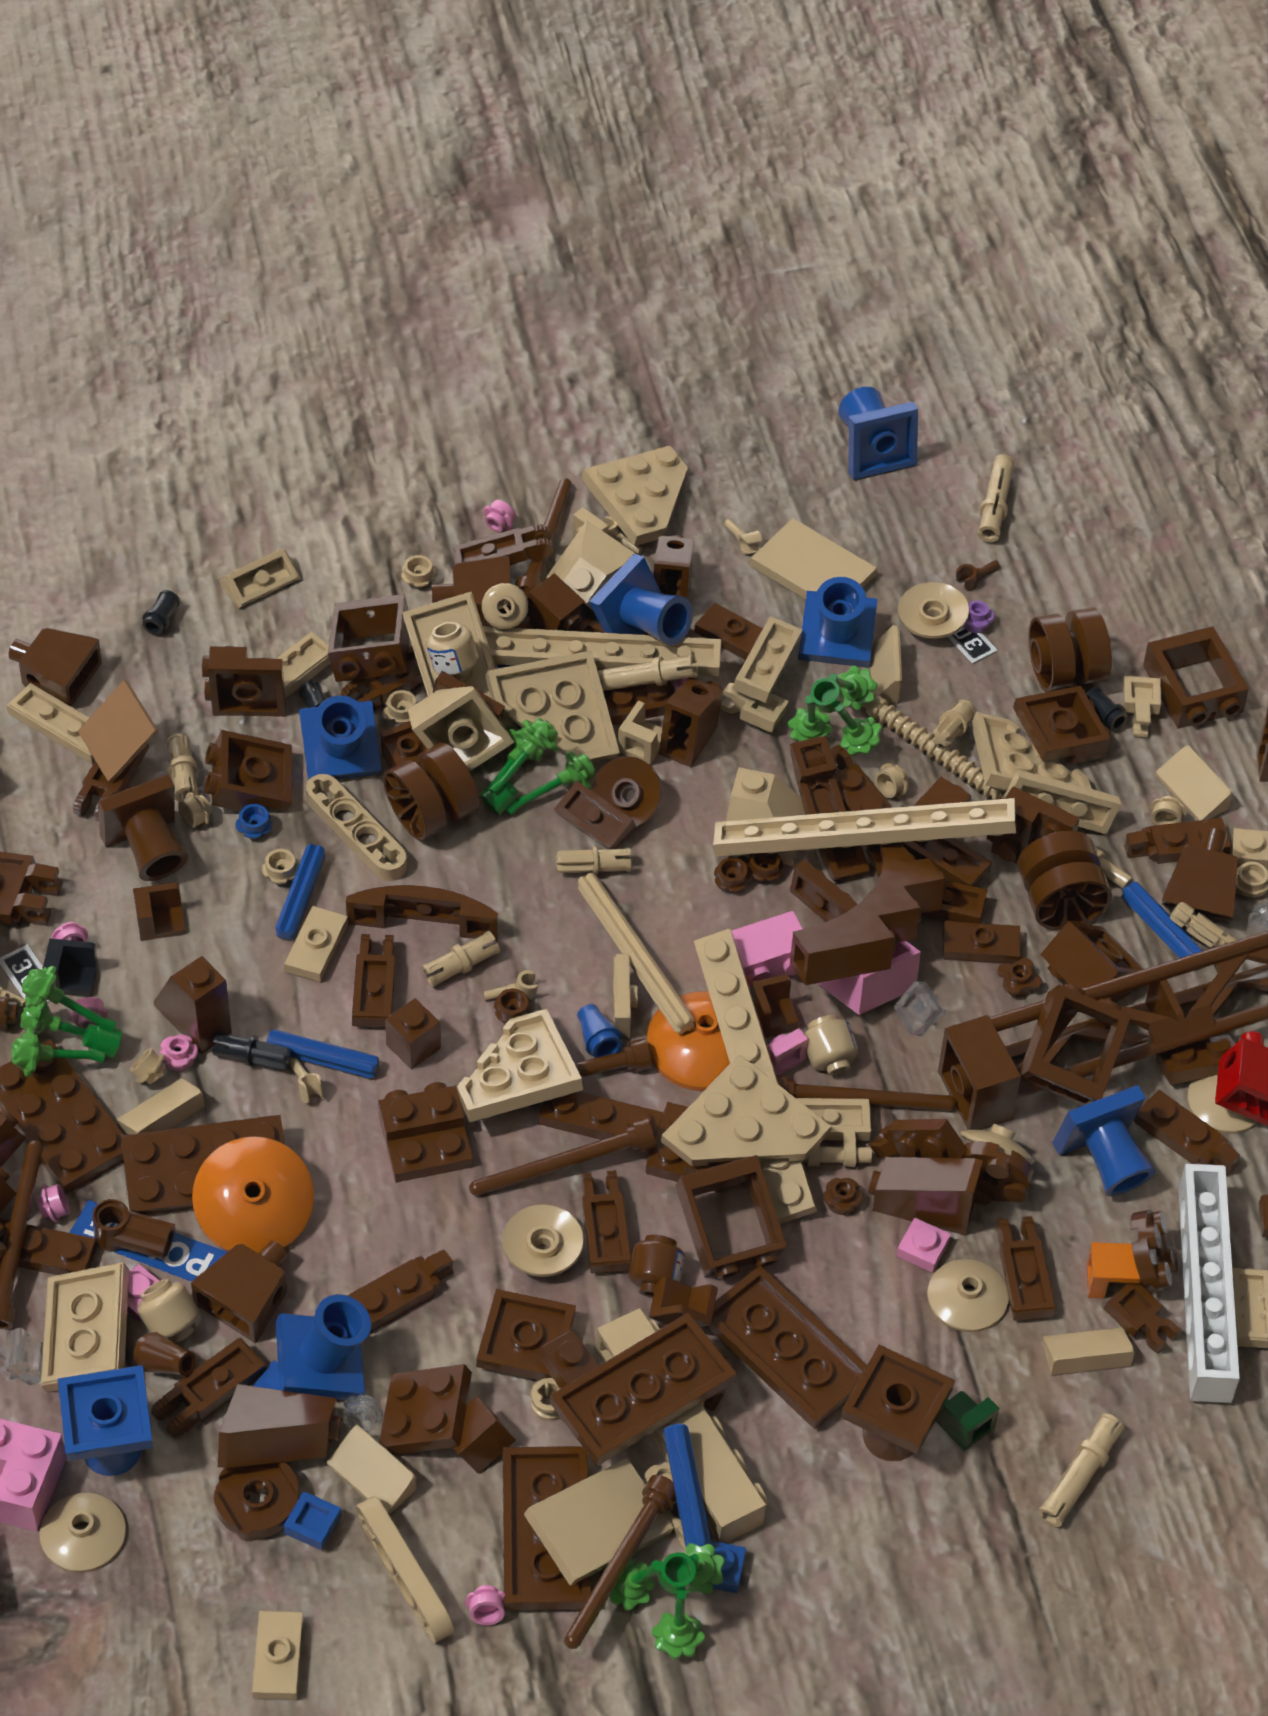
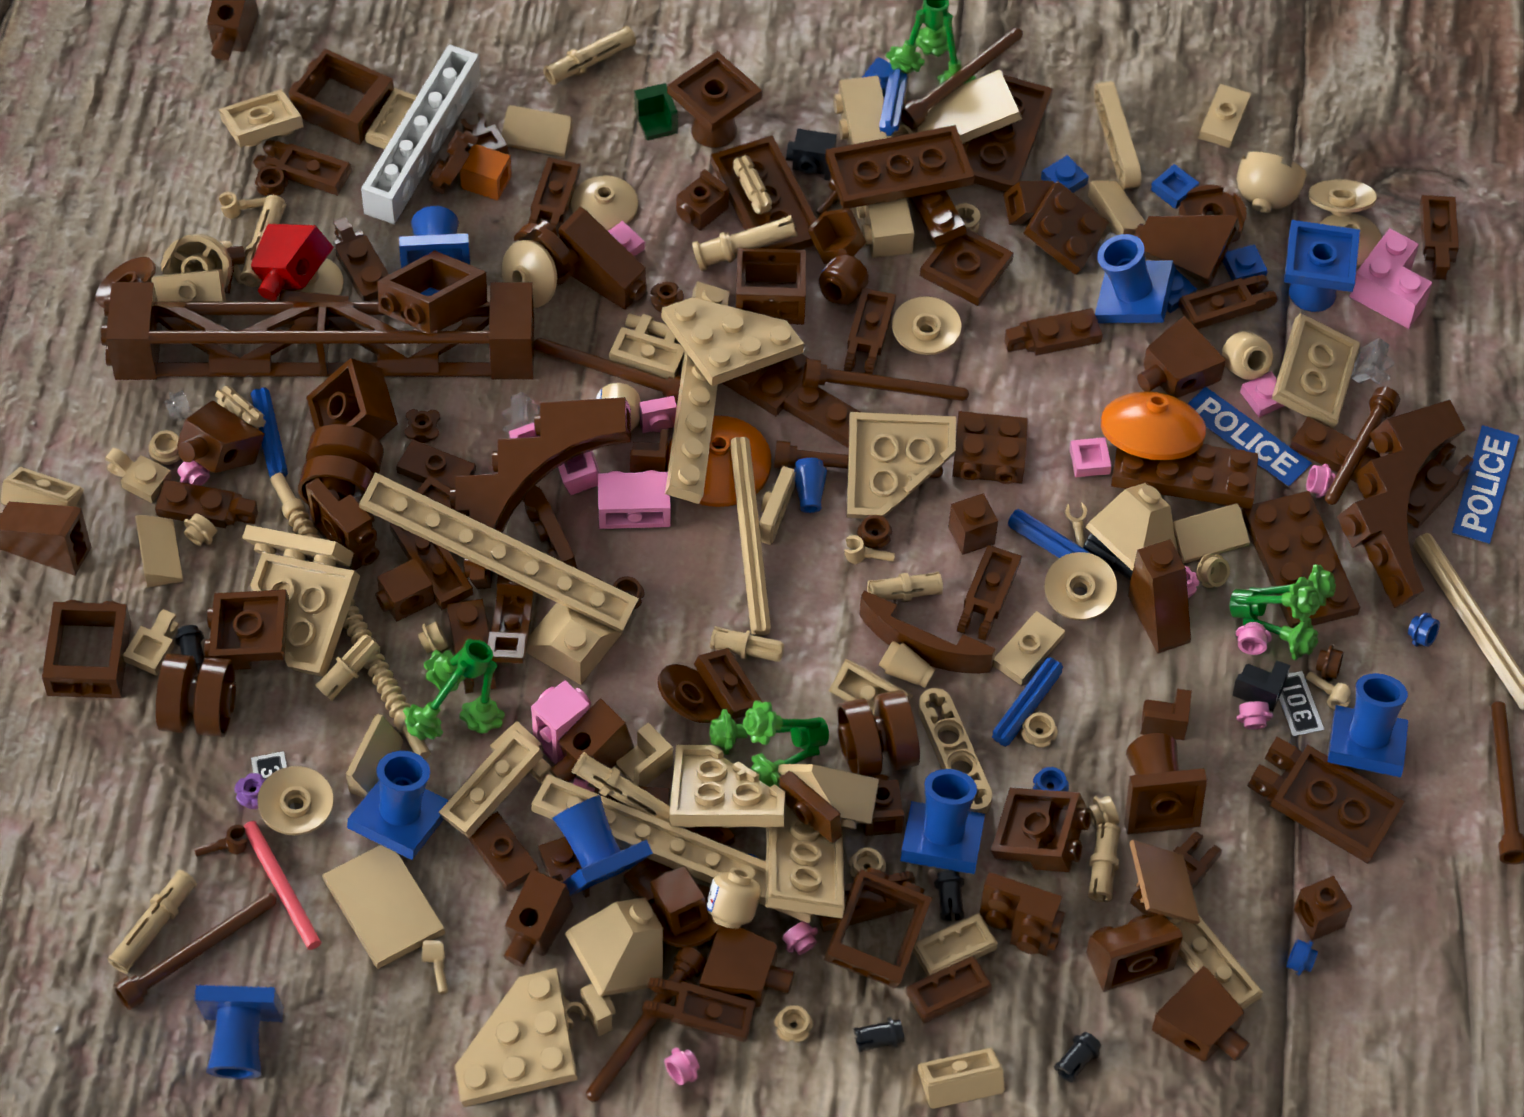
camera: 160 degrees left, 5 degrees up
reddish brown piece [92,1199,175,1260] -> none
reddish brown cone [134,1332,196,1376] -> none
tan head [426,621,478,678] -> none
bright pink plate [465,1585,505,1626] -> none
reddish brown hinge [869,1119,968,1158] -> none
none -> reddish brown piece [113,893,277,1011]
none -> coral bar [244,821,321,950]
none -> bright pink brick [531,680,591,765]
none -> reddish brown brick [676,169,729,231]
none -> tan pin [692,215,797,271]
none -> tan axle [733,155,772,214]
none -> black brick [786,128,837,181]
none -> tan slope [829,659,913,714]
none -> black pin [854,1017,905,1052]
none -> tan cone [879,641,936,688]
none -> reddish brown plate [906,955,992,1023]
none -> blue plate [1041,155,1089,193]
none -> tan dish [1044,552,1117,620]
none -> bright pink plate [1070,437,1112,477]
none -> tan slope [1086,483,1178,571]
none -> reddish brown slope [1086,914,1183,992]
none -> blue plate [1223,244,1268,281]
none -> tan cylinder [1237,152,1307,213]
none -> tan dish [1309,179,1377,217]

